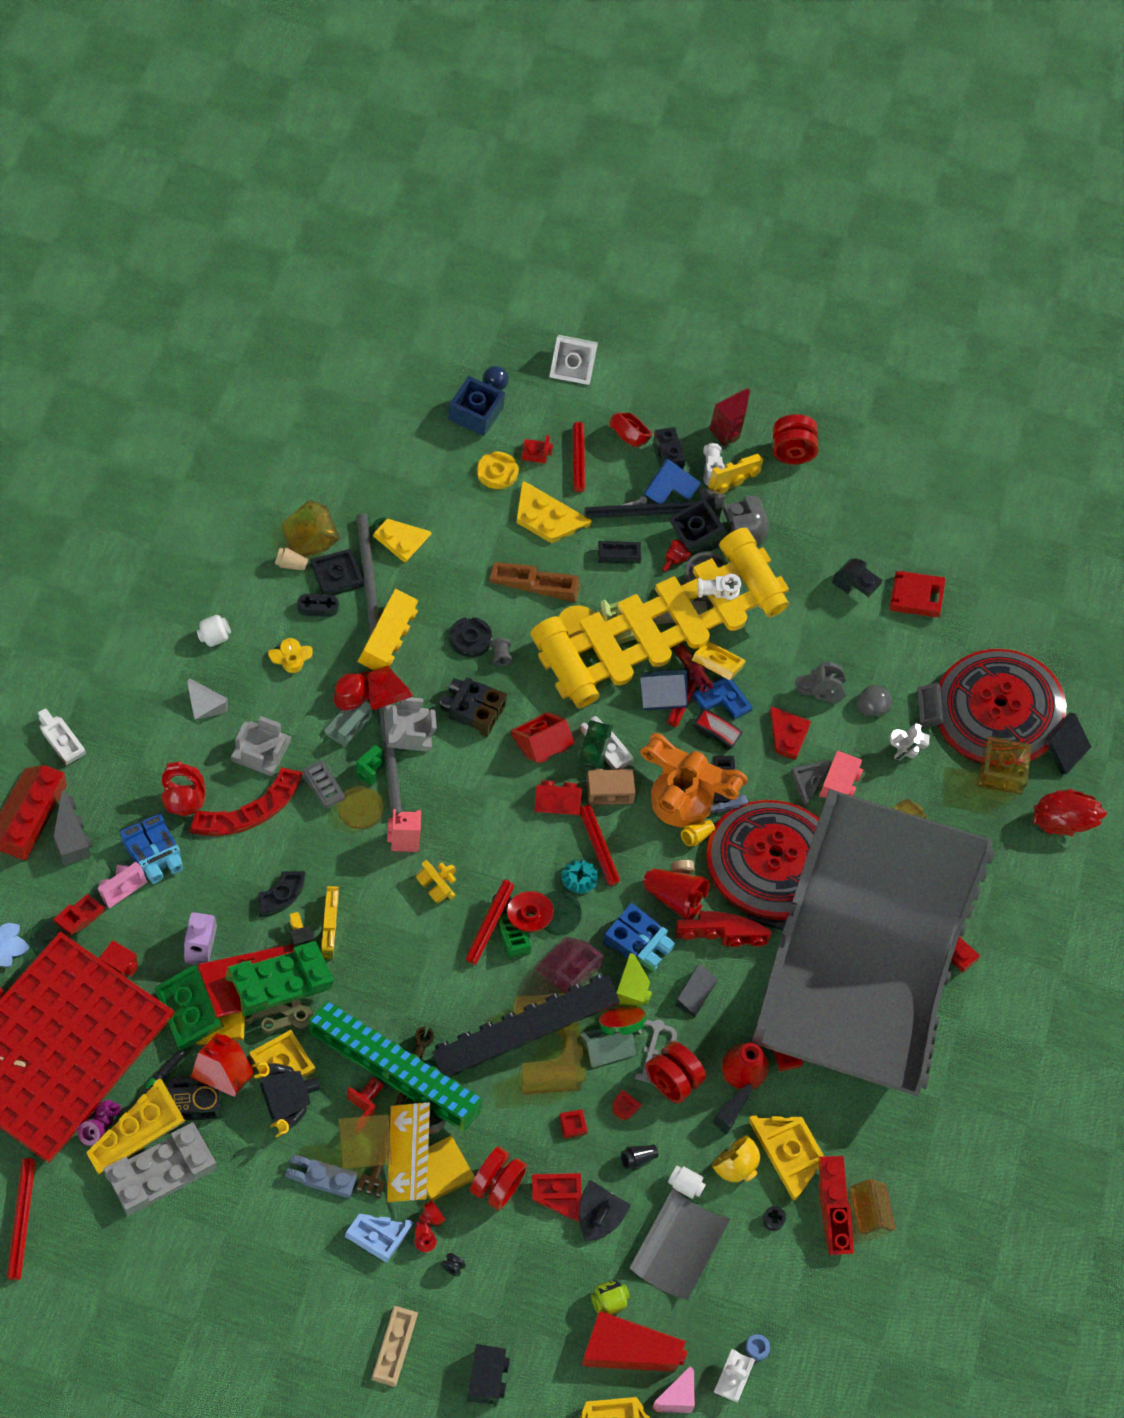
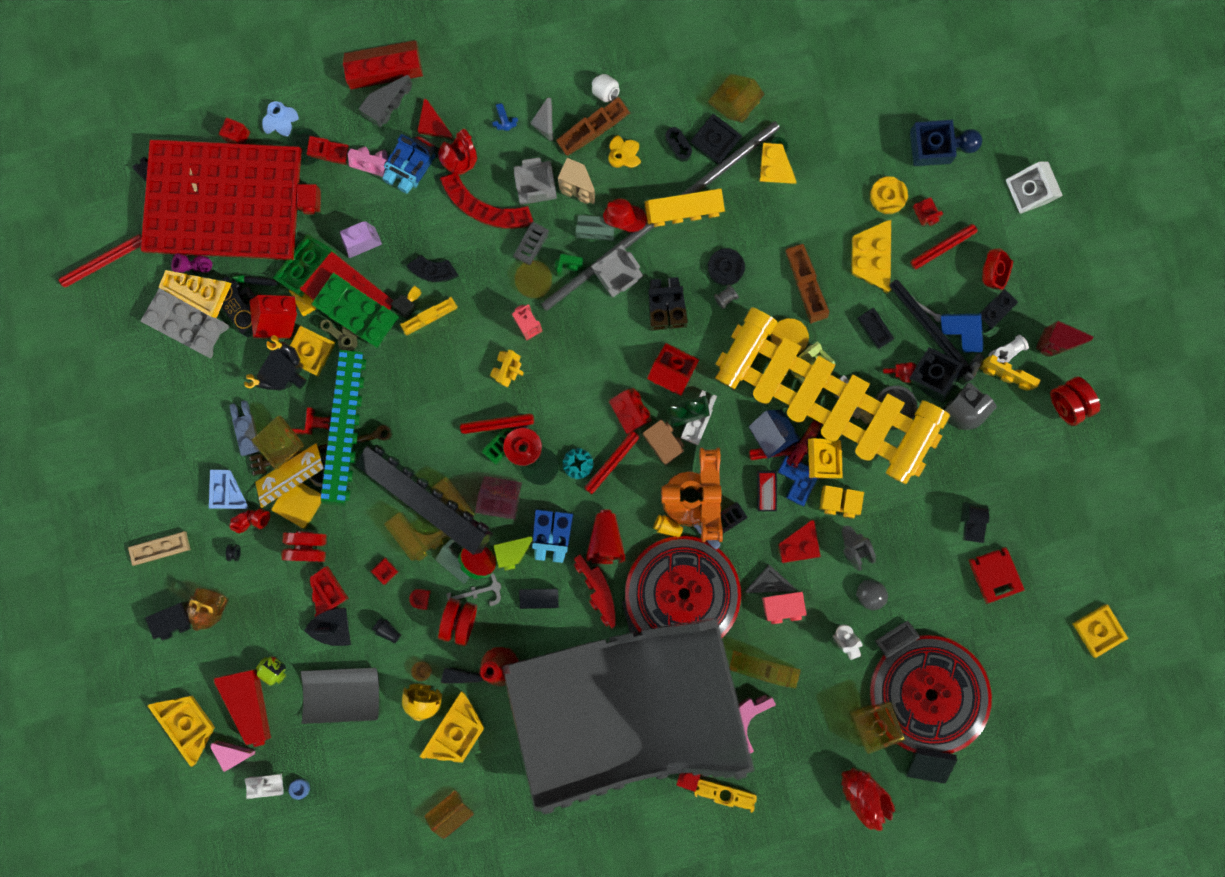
camera: 70 degrees right, 25 degrees up
white hinge [38,708,86,766] -> none
tan cone [275,548,308,571] -> none
red wing [368,666,413,710] -> none
white brick [668,1166,706,1199] -> none
tan tile [671,860,695,875] -> none
white connector [697,574,741,600] -> none
black bush [763,1206,786,1231] -> none
red slope [818,1156,854,1255] -> none
none -> clear orange helmet [186,588,229,631]
none -> clear orange tile [411,661,432,681]
none -> black slope [412,137,439,158]
none -> red tile [418,99,453,139]
none -> blue piece [492,103,518,131]
none -> dark orange slope [556,96,631,156]
none -> tan slope [558,158,595,204]
none -> yellow piece [694,778,757,813]
none -> yellow piece [819,486,864,519]
none -> yellow tile [1072,604,1129,658]

